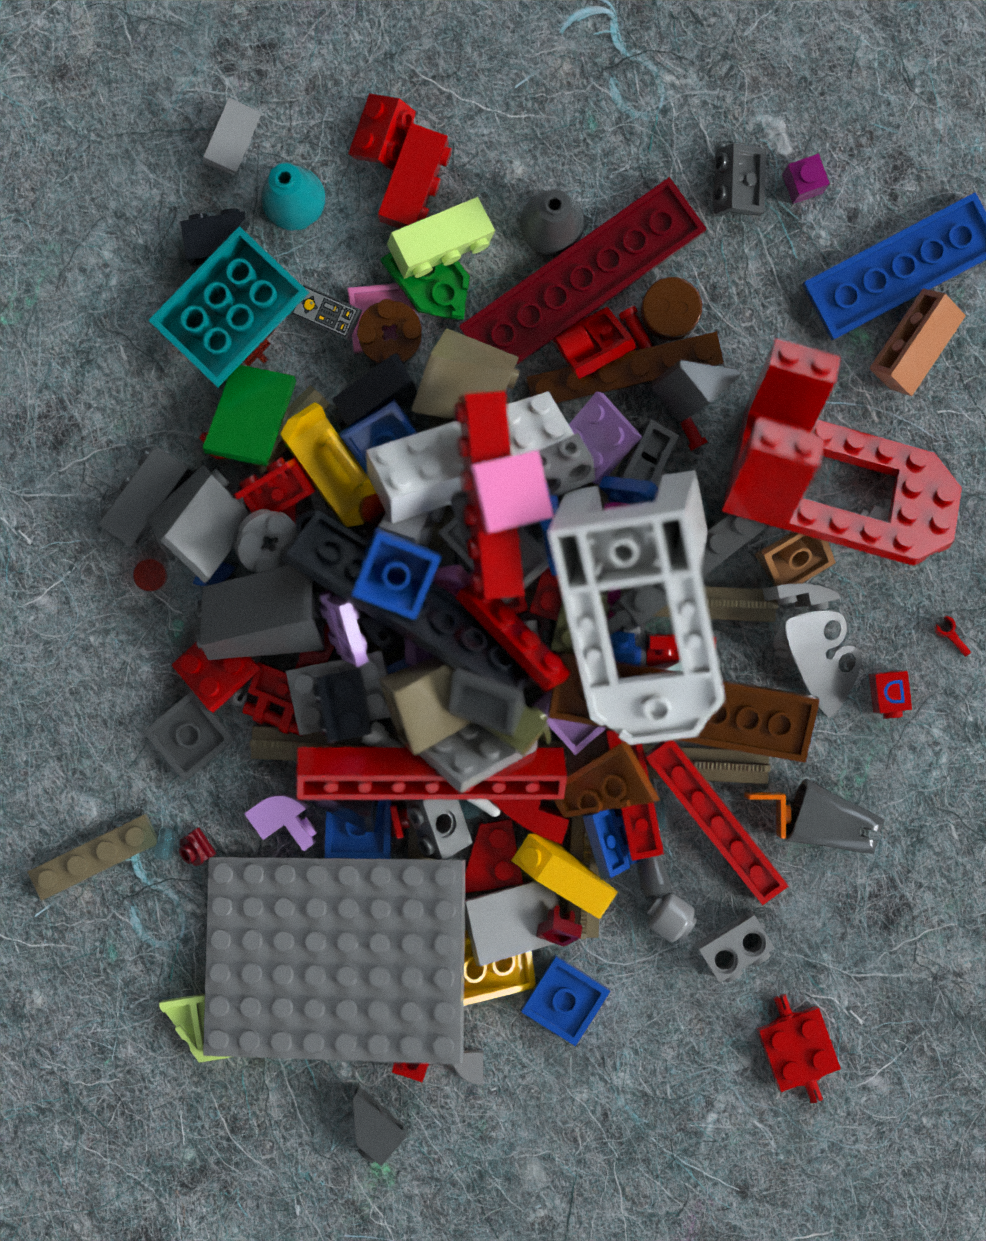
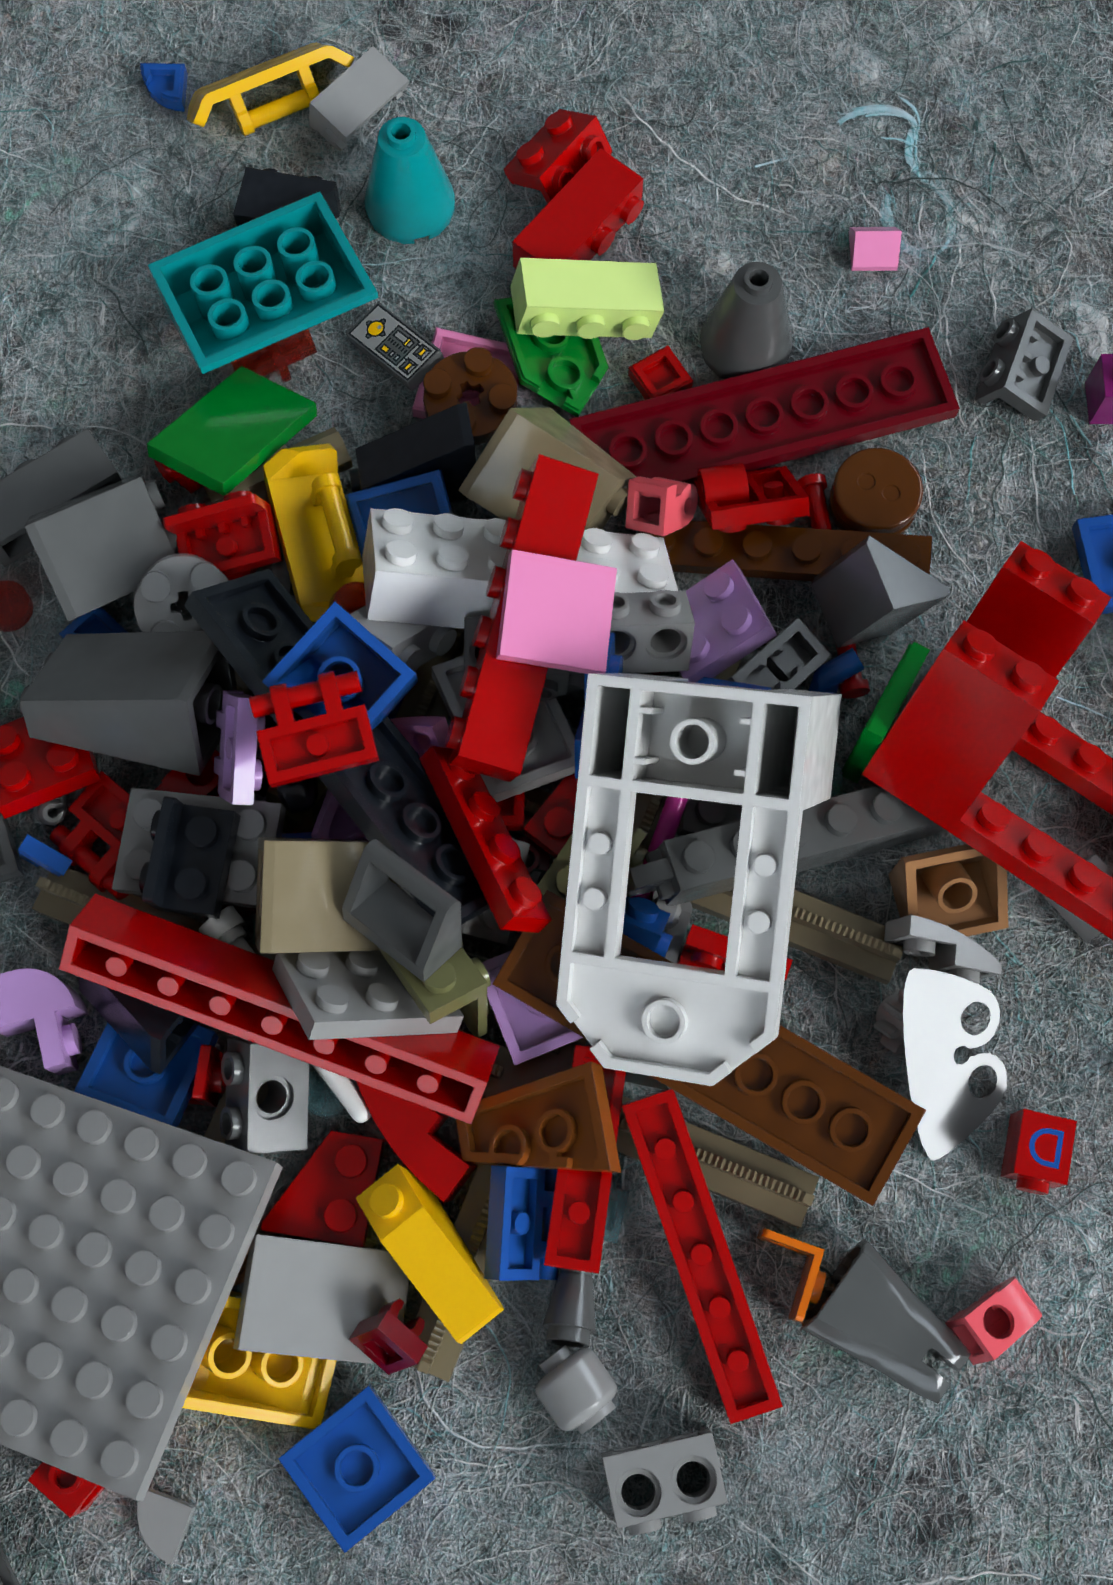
camera: 15 degrees right, 15 degrees down
none -> blue tile [18,834,73,877]
none -> blue tile [140,63,188,112]
none -> yellow piece [186,42,355,136]
none -> red plate [249,670,380,788]
none -> coral leg [625,476,698,536]
none -> red tile [628,345,693,400]
none -> blue arm [808,648,865,694]
none -> green tile [841,642,930,783]
none -> bright pink slope [849,227,902,271]
none -> coral leg [945,1276,1042,1365]

